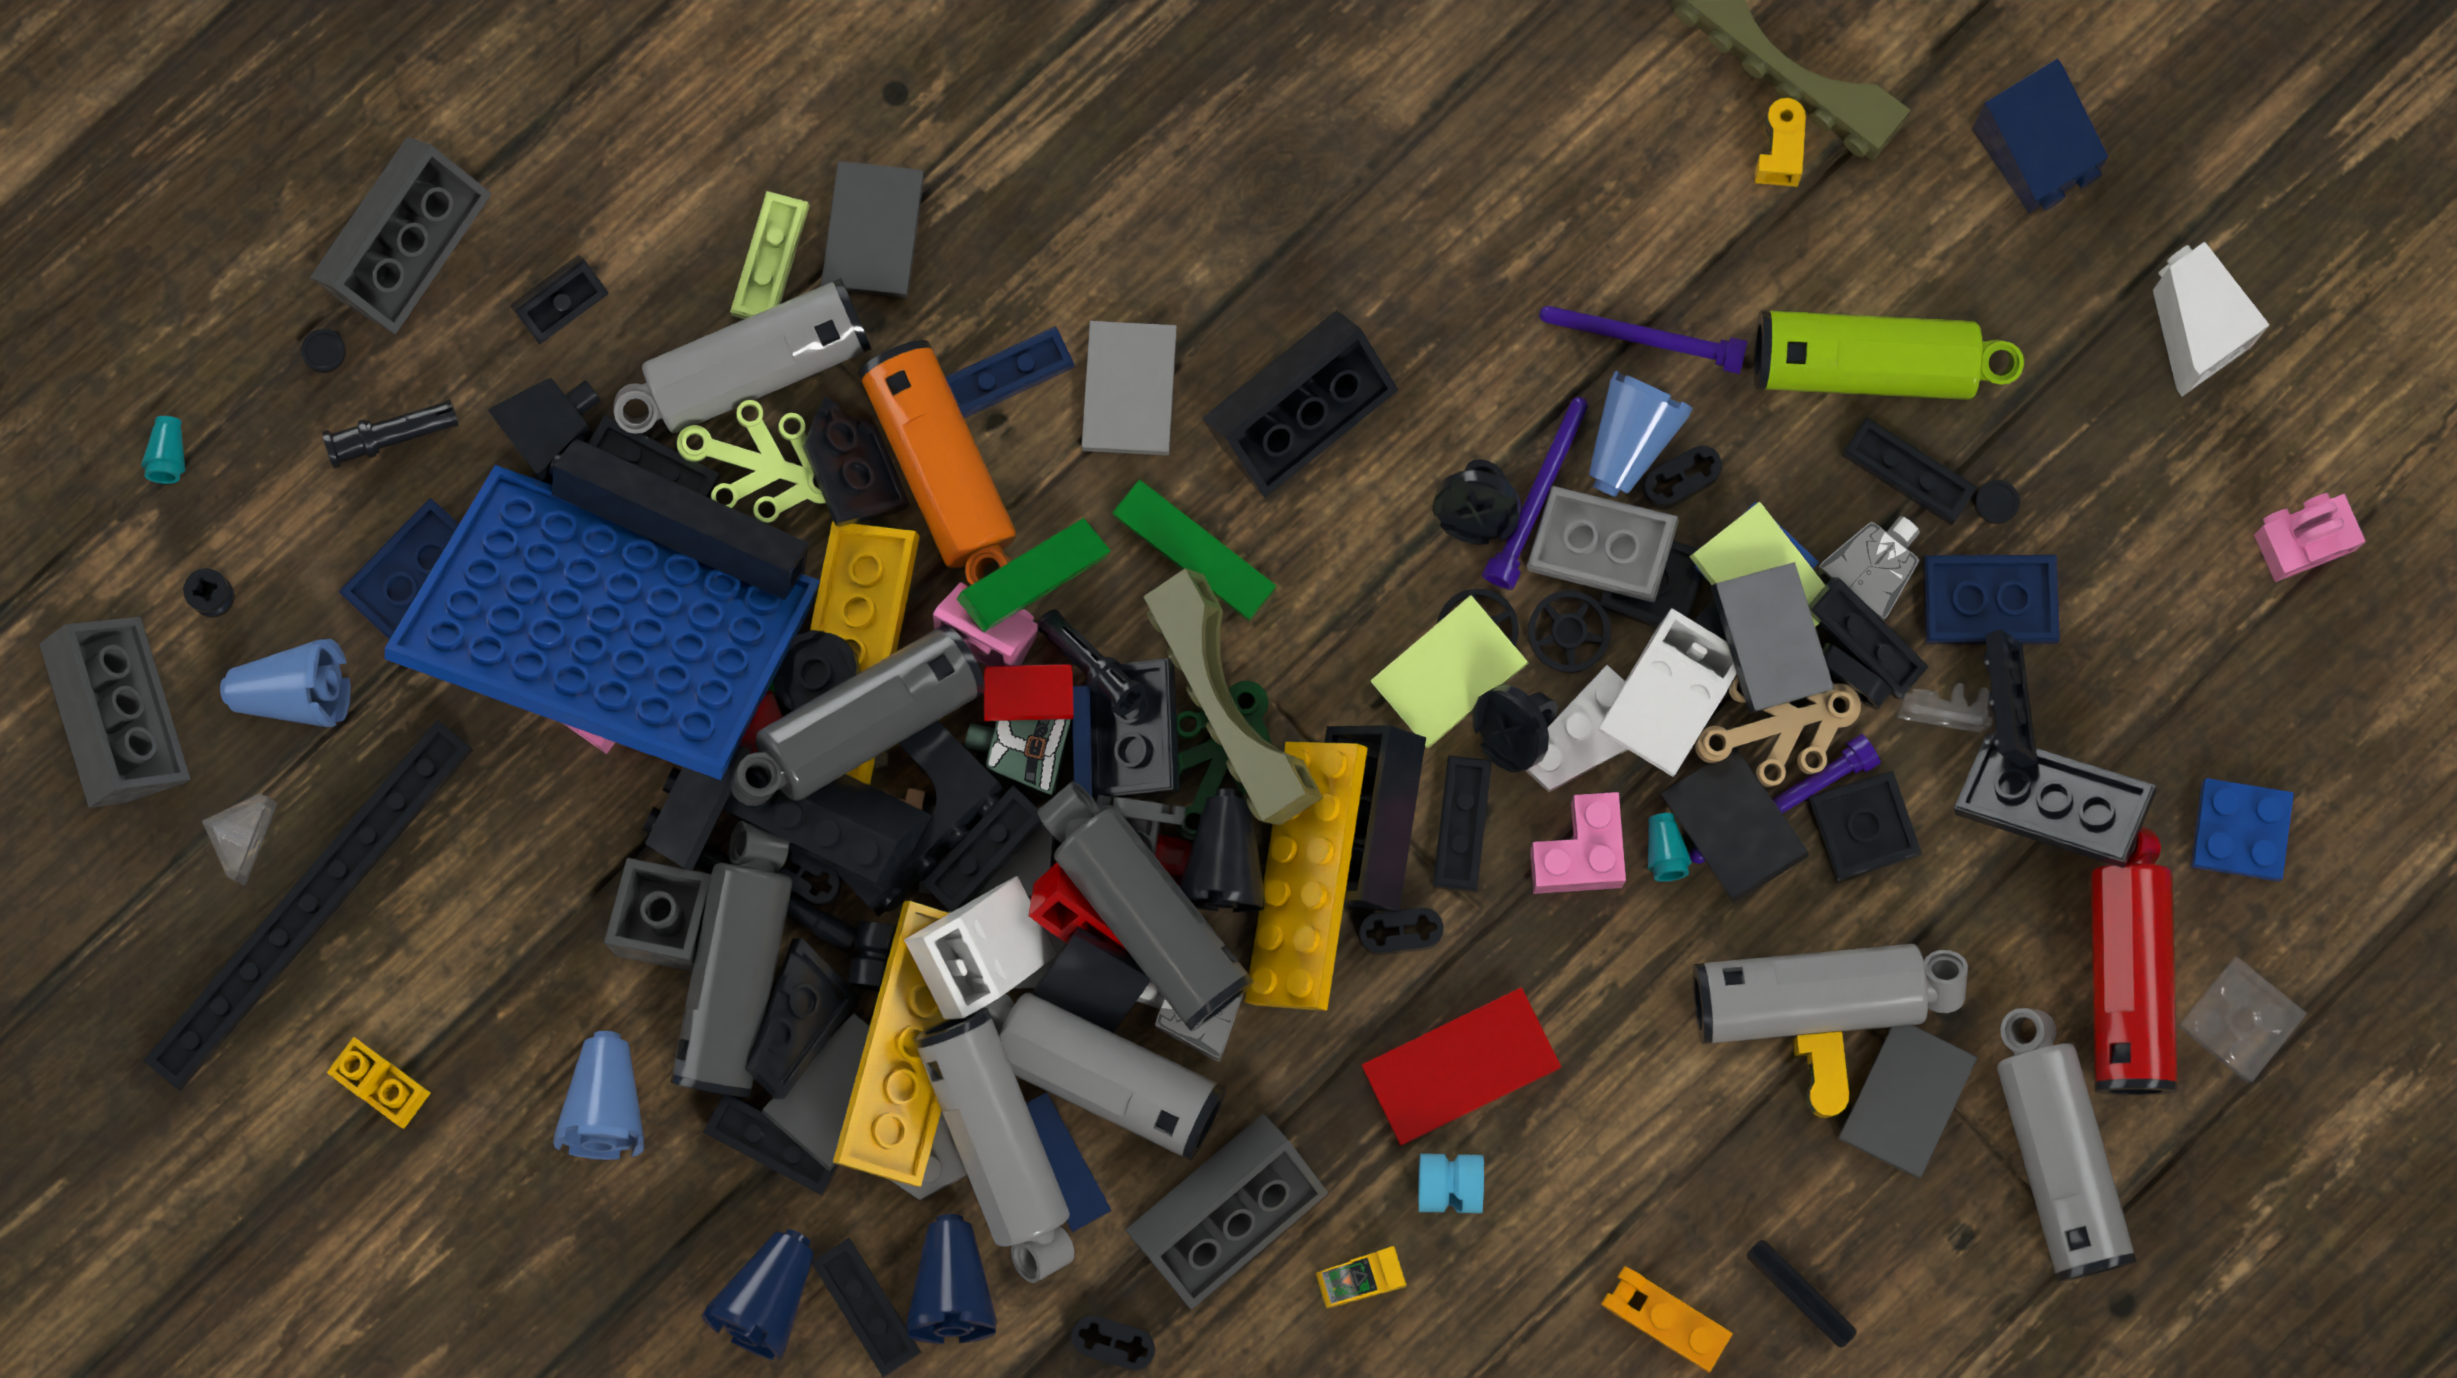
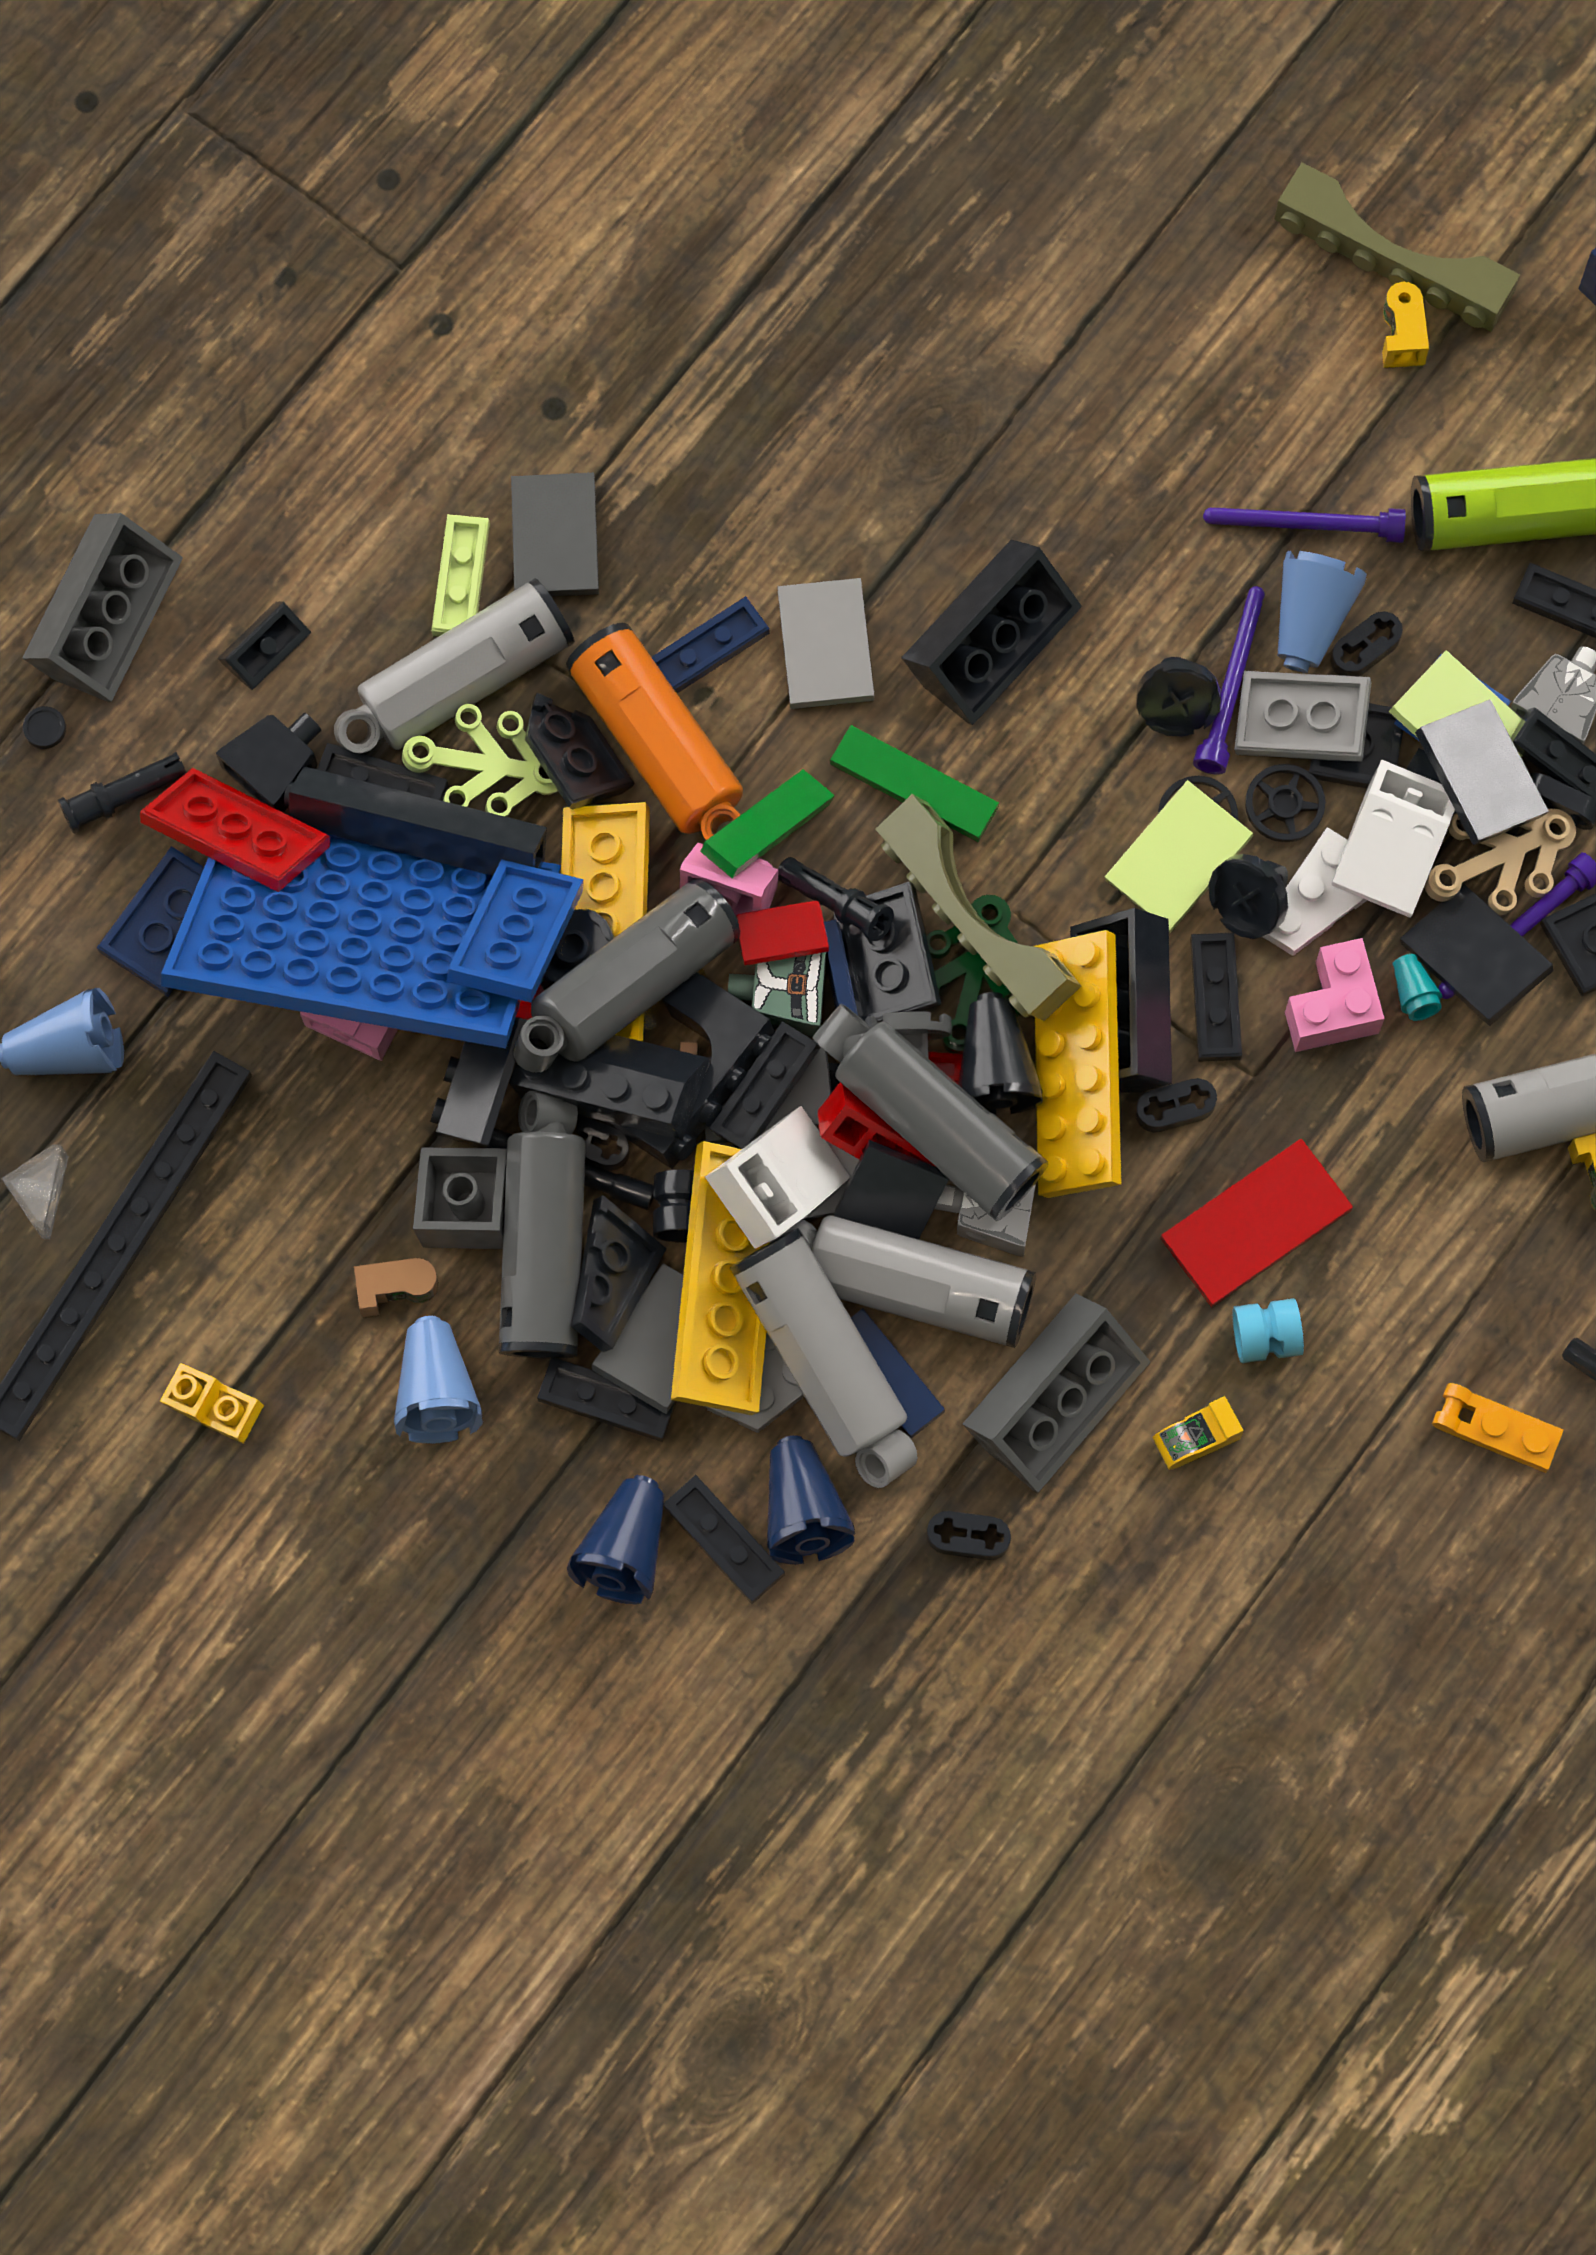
camera: 10 degrees left, 5 degrees down
none -> red tile [140,768,330,892]
none -> medium nougat leg [354,1258,439,1318]
none -> blue plate [447,859,583,1003]

